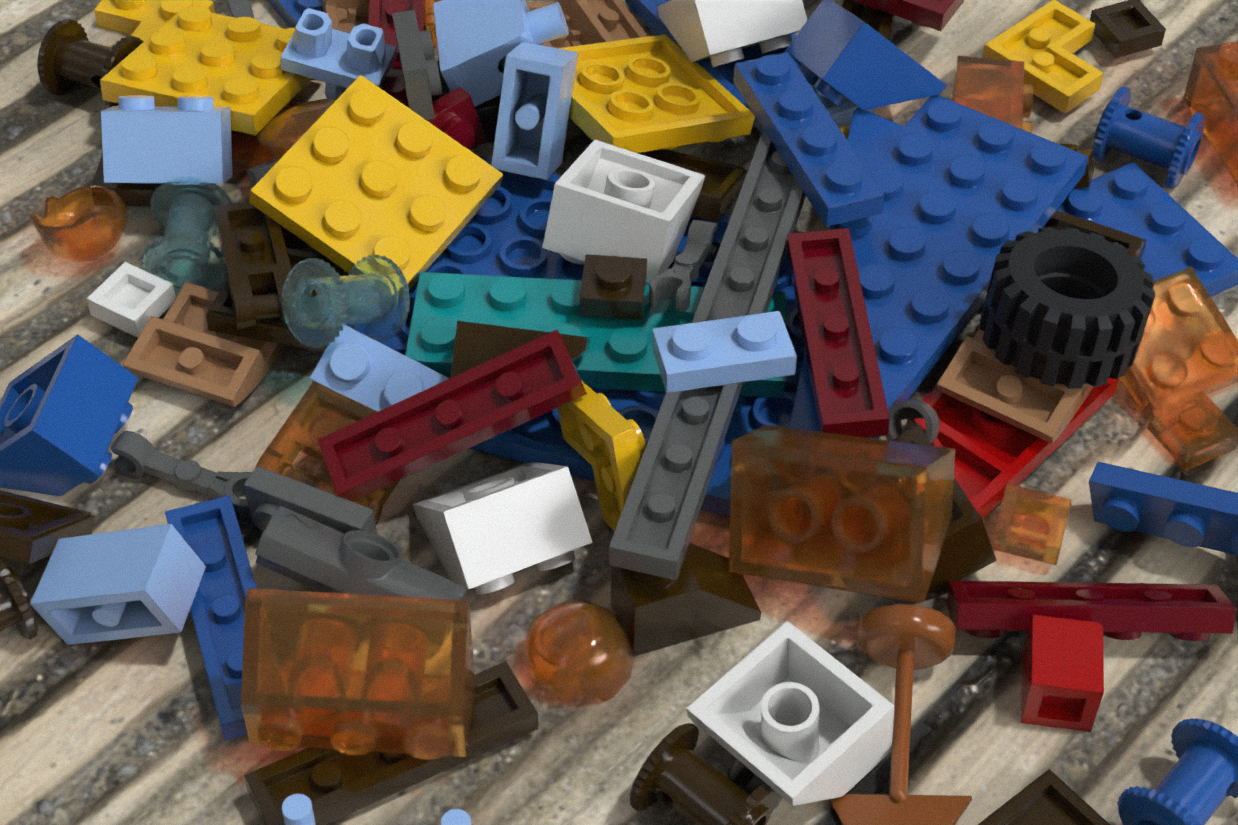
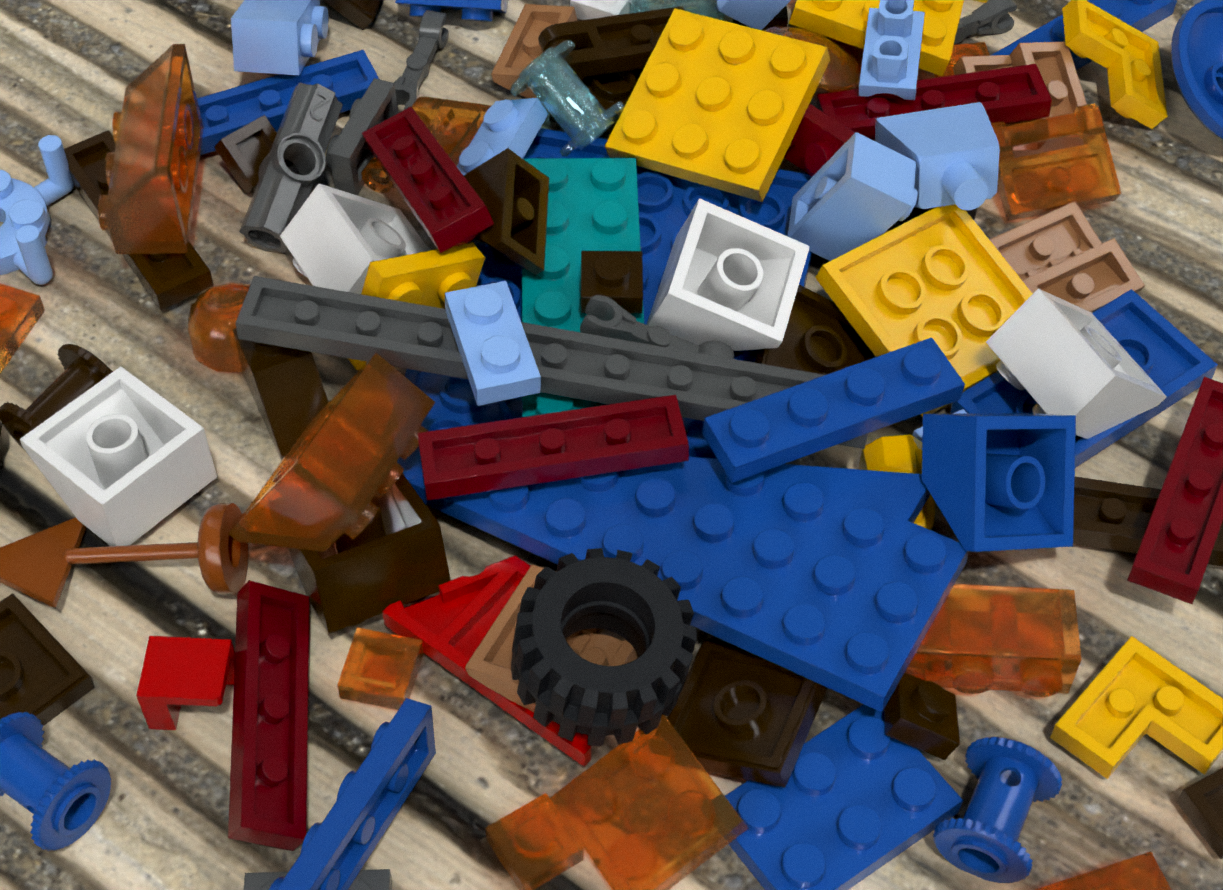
camera: 85 degrees right, 5 degrees up
dark grey plate [392,10,442,120] -> none
dark grey hinge [885,399,940,444] -> none

